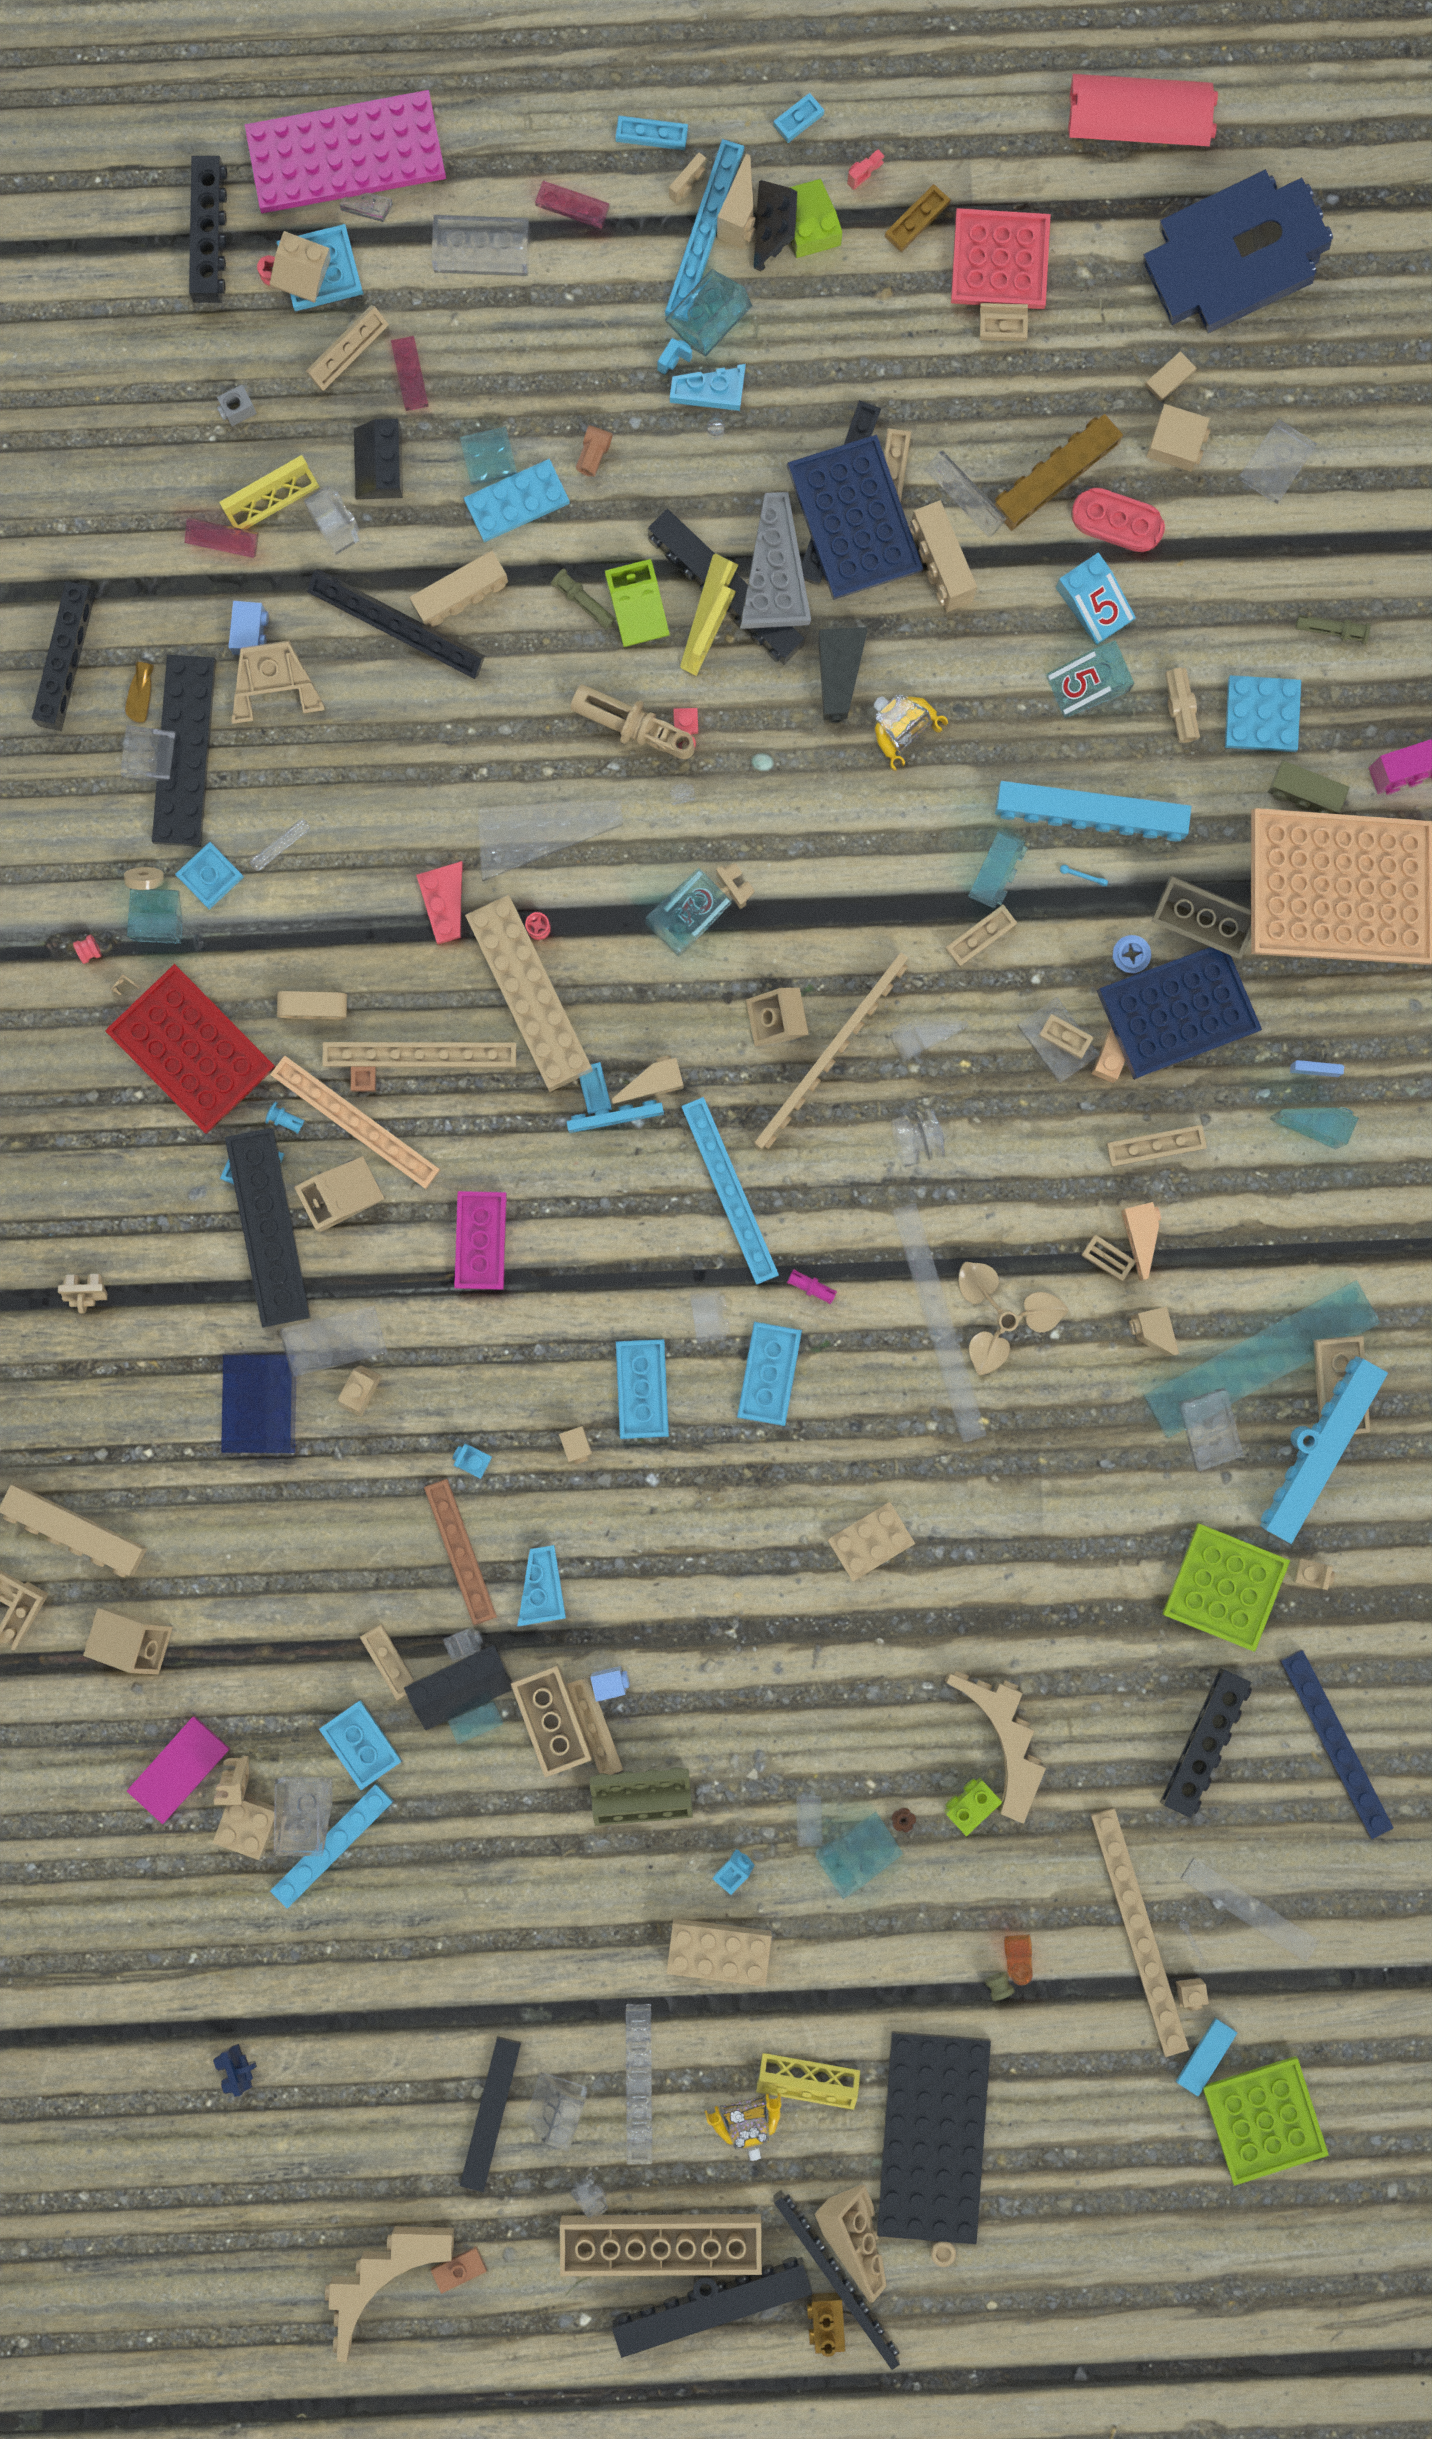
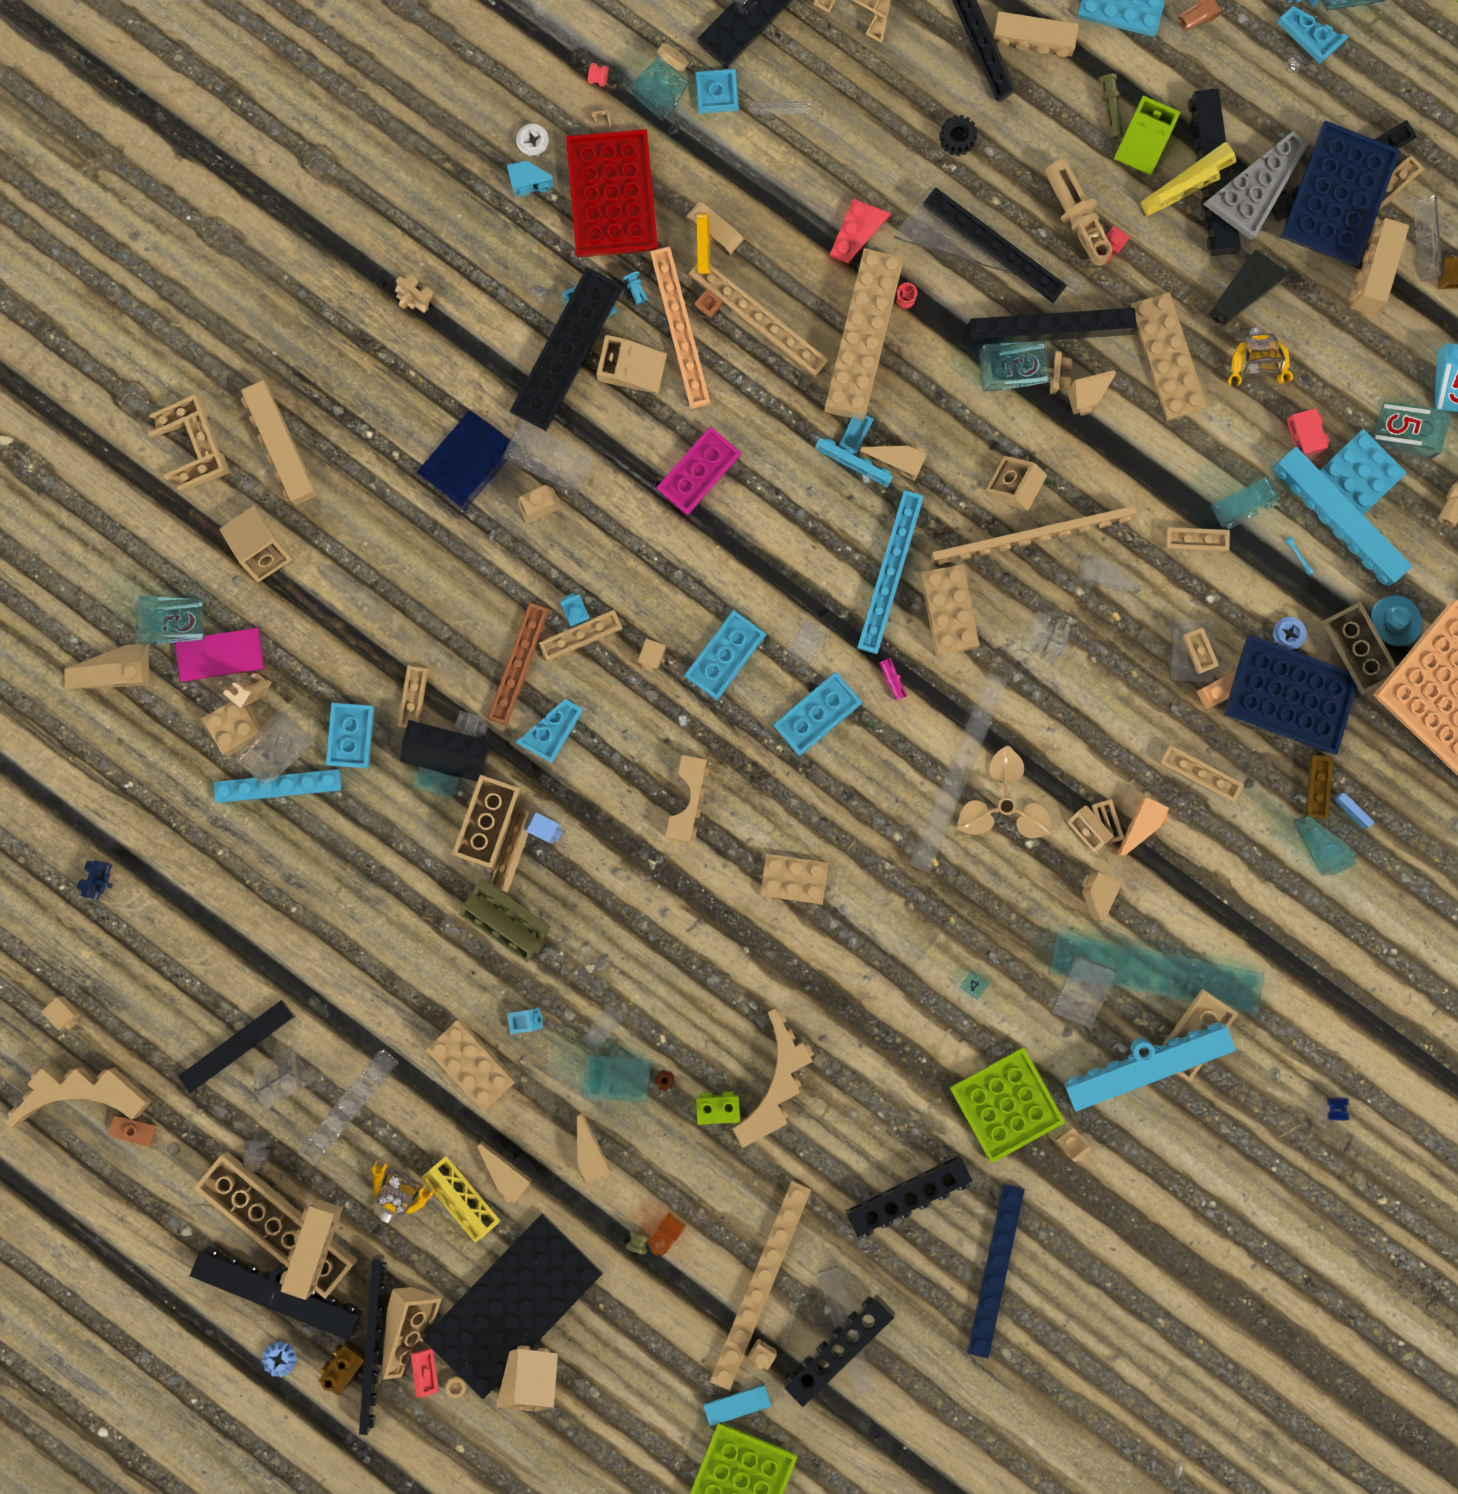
camera: 40 degrees right, 0 degrees up
none -> tan brick [41,996,81,1030]
none -> tan wedge [64,644,149,690]
none -> clear light blue slope [136,596,204,645]
none -> light blue gear [261,1341,297,1377]
none -> tan brick [280,1199,343,1300]
none -> coral plate [411,1348,439,1398]
none -> tan slope [477,1141,532,1203]
none -> tan slope [496,1346,558,1412]
none -> medium azure slope [507,161,554,196]
none -> white gear [516,124,549,157]
none -> tan tile [538,610,623,662]
none -> tan slope [576,1112,611,1184]
none -> tan arch [665,755,710,843]
none -> yellow beam [697,213,710,274]
none -> black brick [785,1294,895,1407]
none -> tan brick [920,564,980,656]
none -> black plate [923,187,1067,304]
none -> black tyre [939,115,977,156]
none -> clear light blue tile [959,970,989,1000]
none -> black brick [967,308,1137,346]
none -> tan slope [1067,370,1116,416]
none -> tan slope [1067,806,1114,853]
none -> tan plate [1129,292,1208,421]
none -> coral brick [1287,408,1329,456]
none -> pearl gold plate [1305,755,1333,820]
none -> medium azure plate [1320,429,1407,515]
none -> medium azure hat [1371,595,1422,647]

